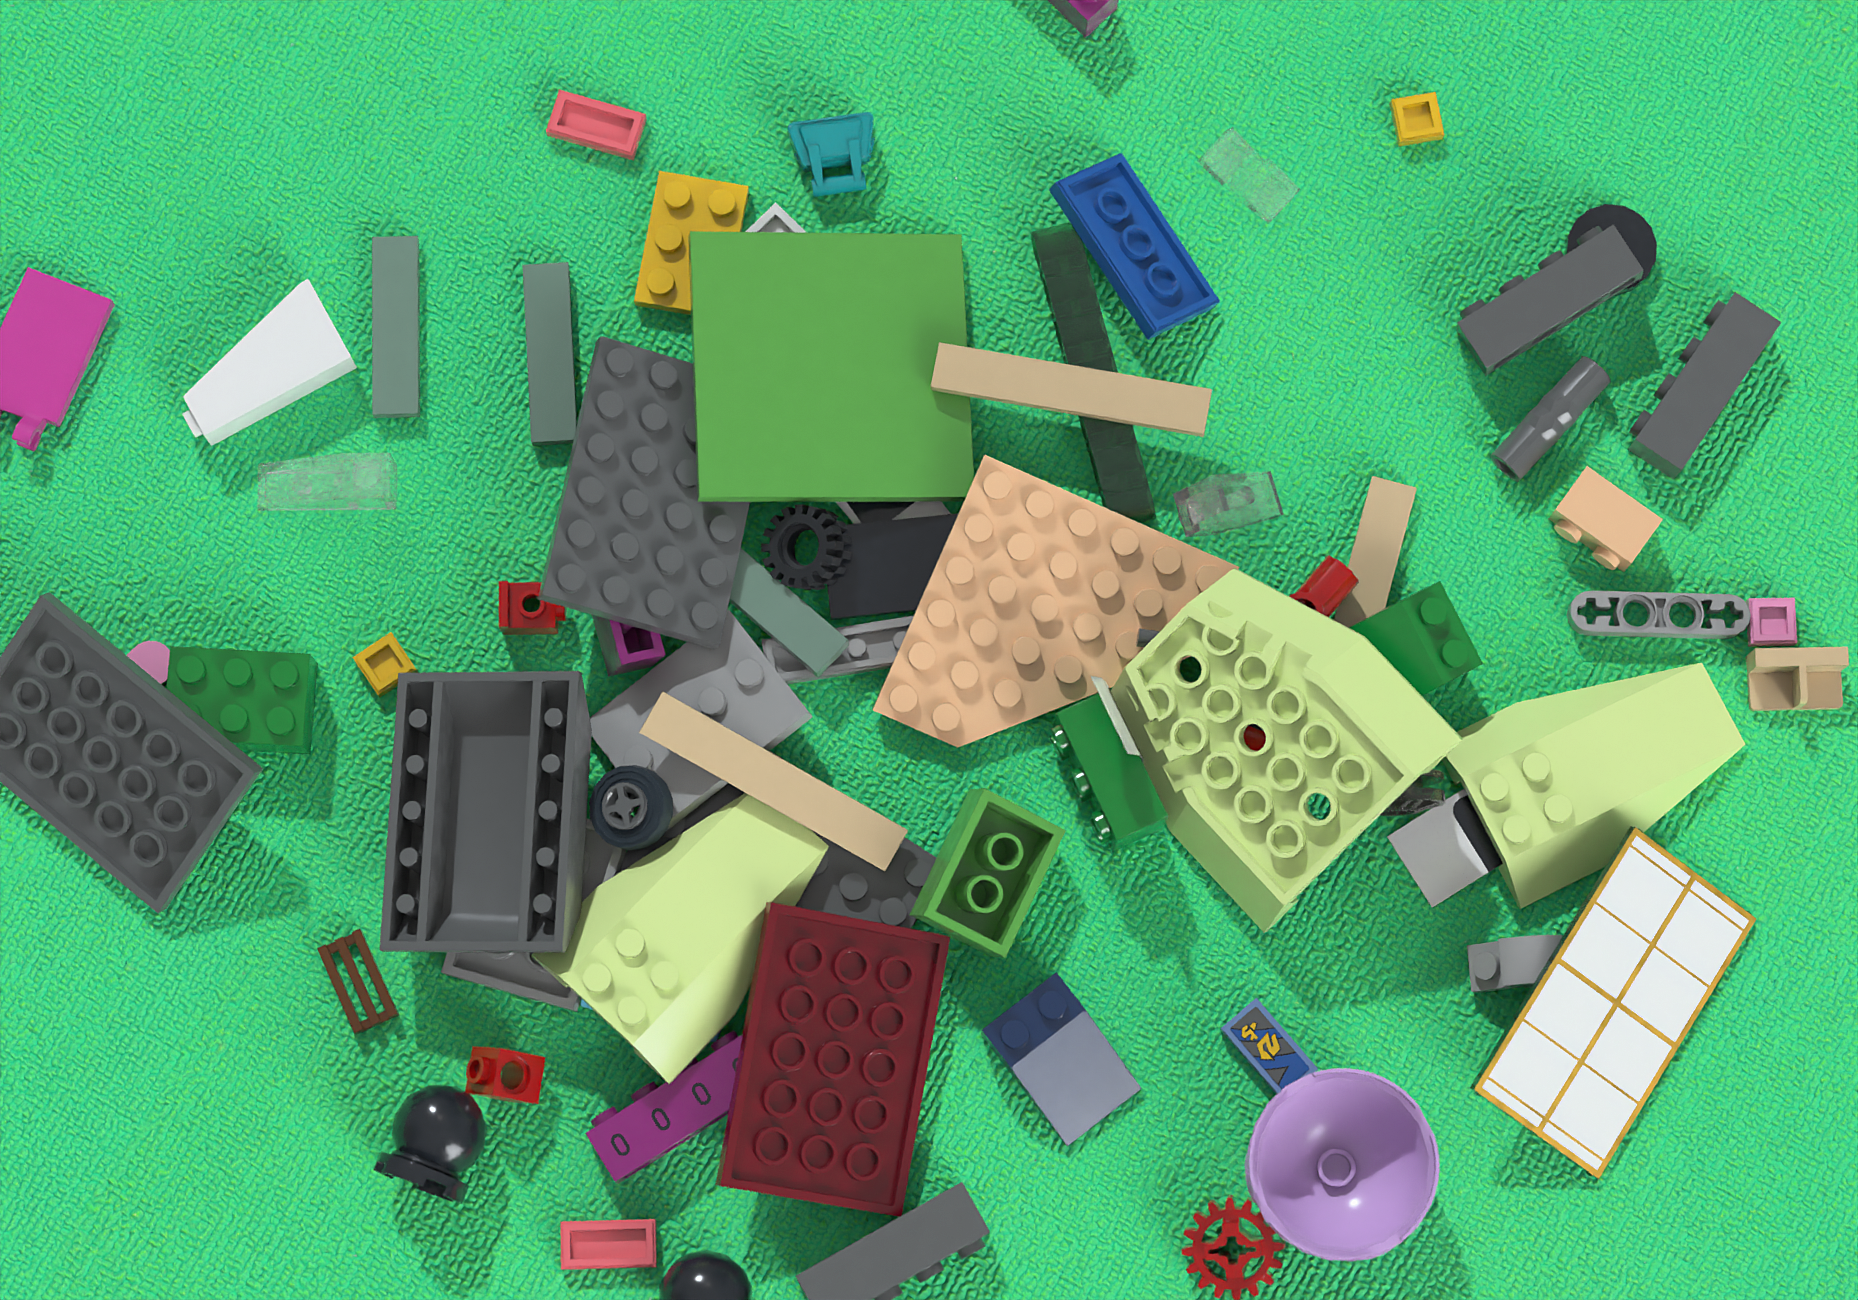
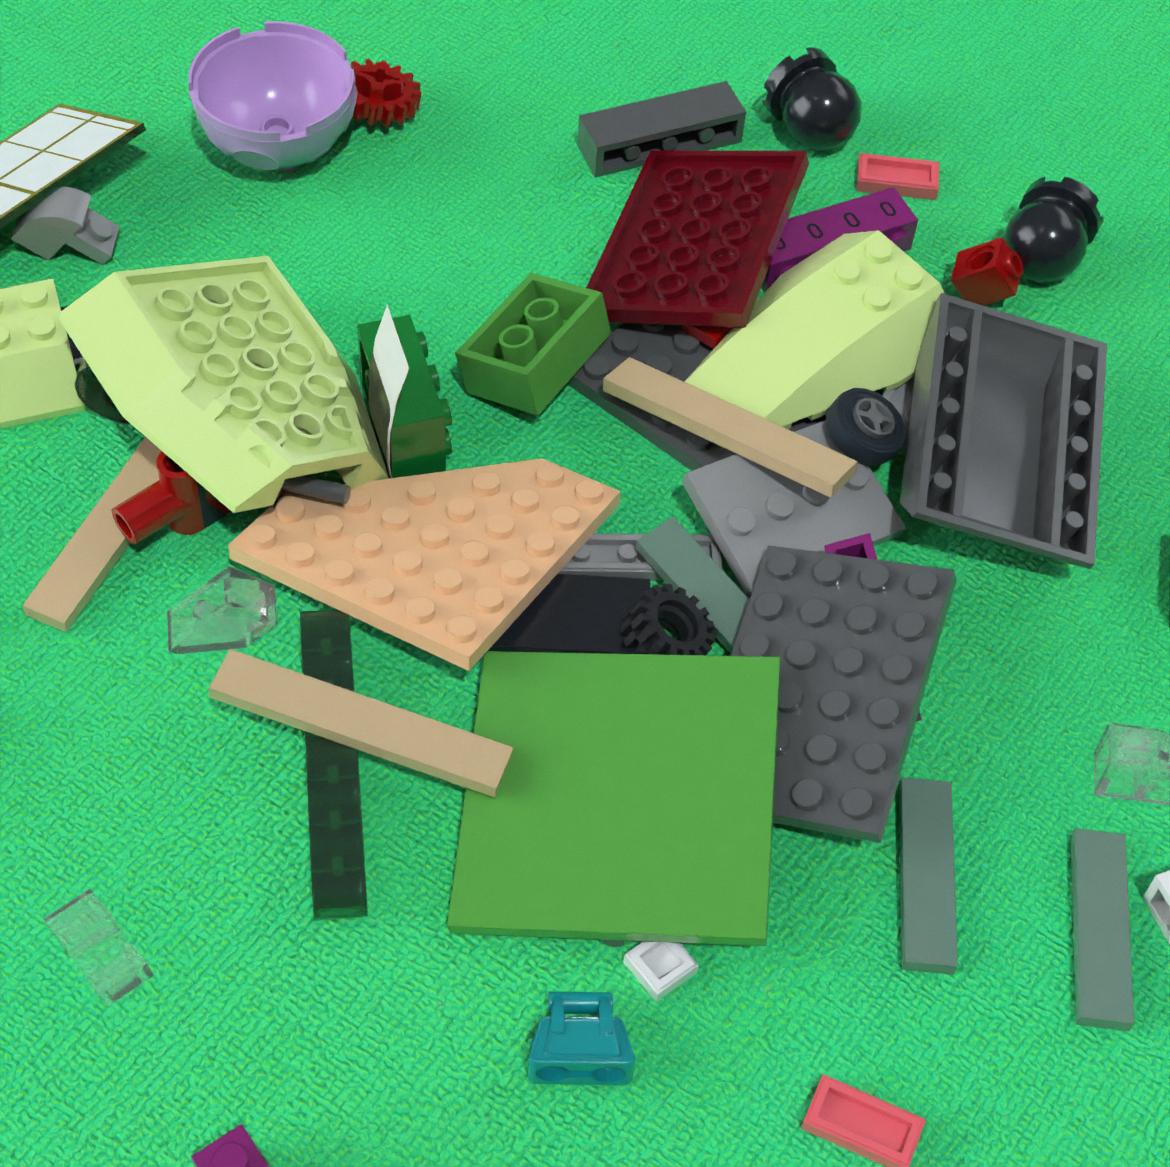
camera: 175 degrees left, 25 degrees down
reddish brown tile [317,929,399,1035] -> none
yellow tile [352,632,418,697] -> none
red brick [499,581,567,635] -> none
yellow plate [634,171,749,315] -> none
slope [981,972,1142,1146] -> none
blue tile [1049,153,1220,340] -> none
tile [1220,998,1318,1095] -> none
green slope [1348,581,1483,696] -> none

